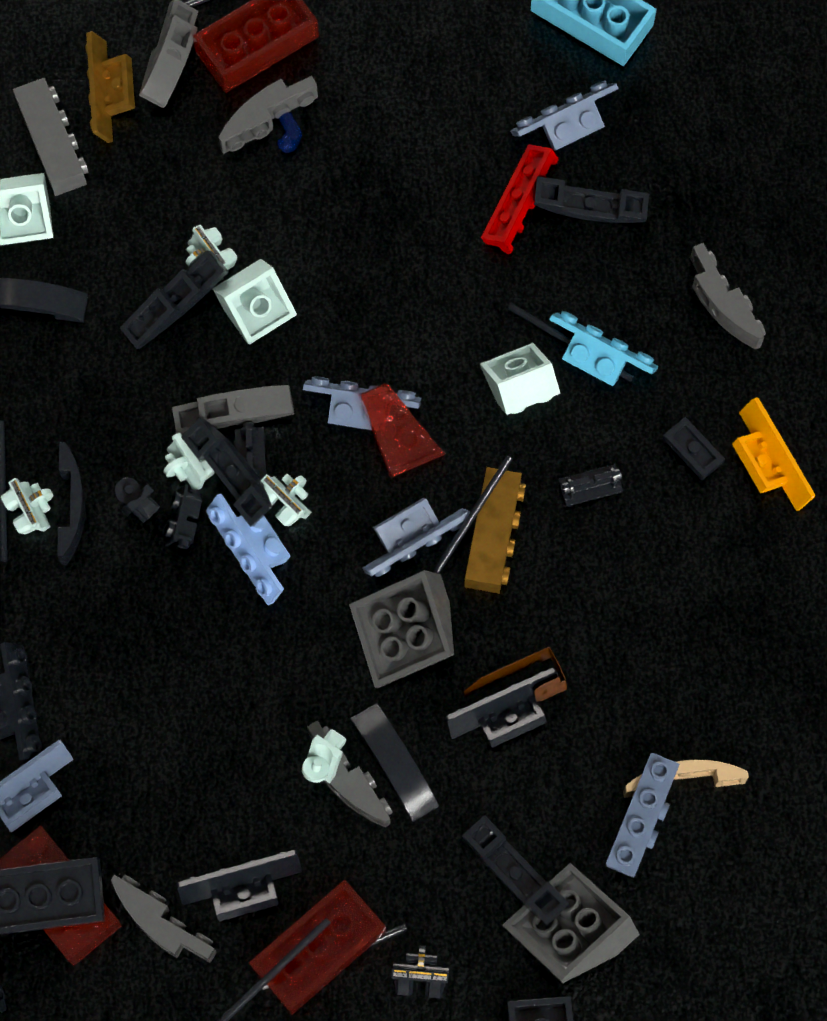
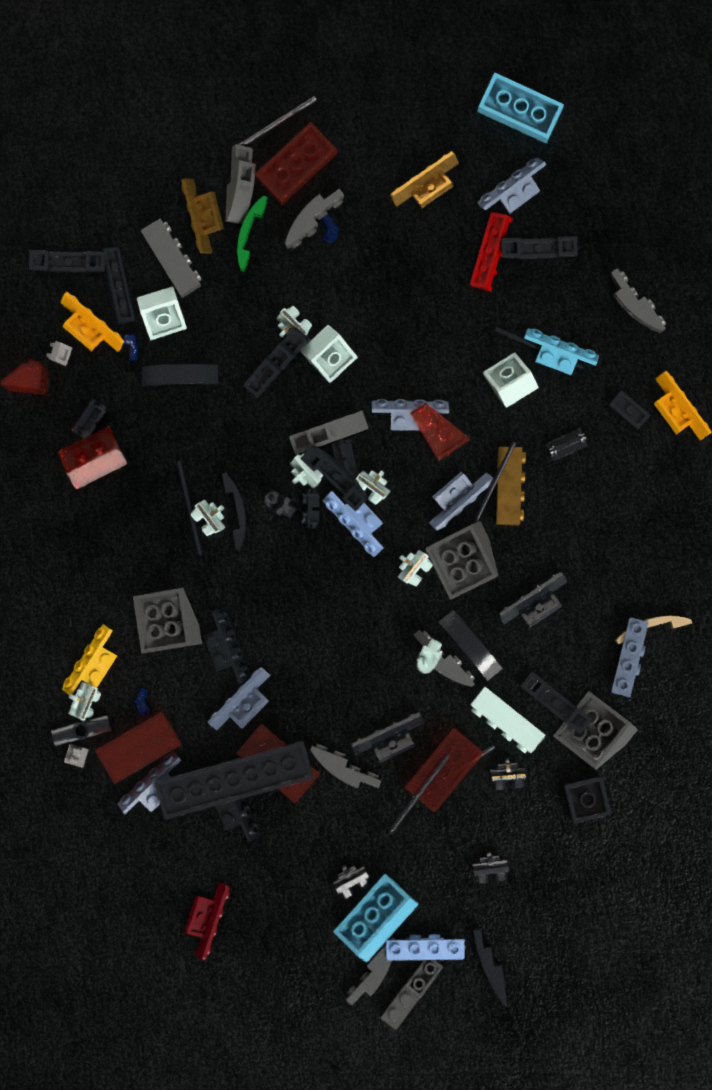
camera: 10 degrees left, 15 degrees up
reddish brown piece [464,647,567,701] -> none
none -> green slope [237,196,268,272]
none -> pearl gold bracket [390,151,458,208]
none -> light aqua hips [398,550,433,586]
none -> light aqua brick [470,687,545,753]

